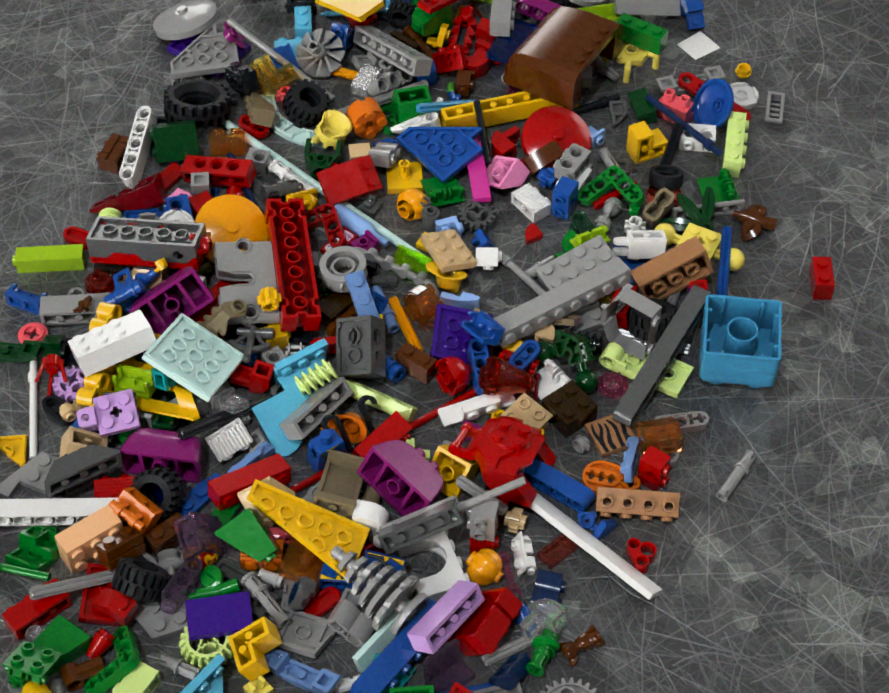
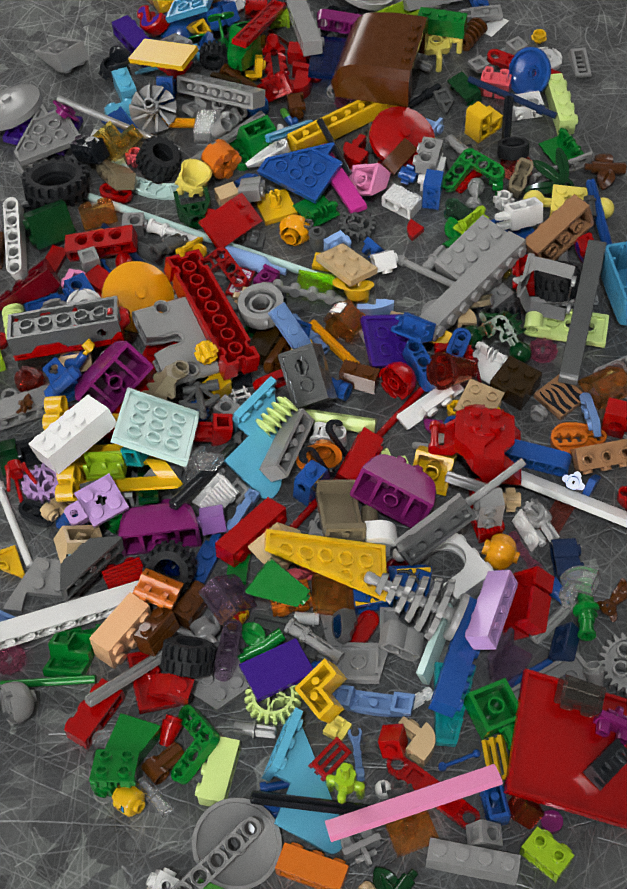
camera: 15 degrees left, 5 degrees up
none -> medium lavender brick [196,504,227,536]
none -> white piece [309,422,347,447]
none -> reddish brown piece [456,17,488,51]
none -> light grey hinge [458,4,503,23]
none -> light grey bush [523,498,560,542]
none -> dark grey pin [583,195,597,218]

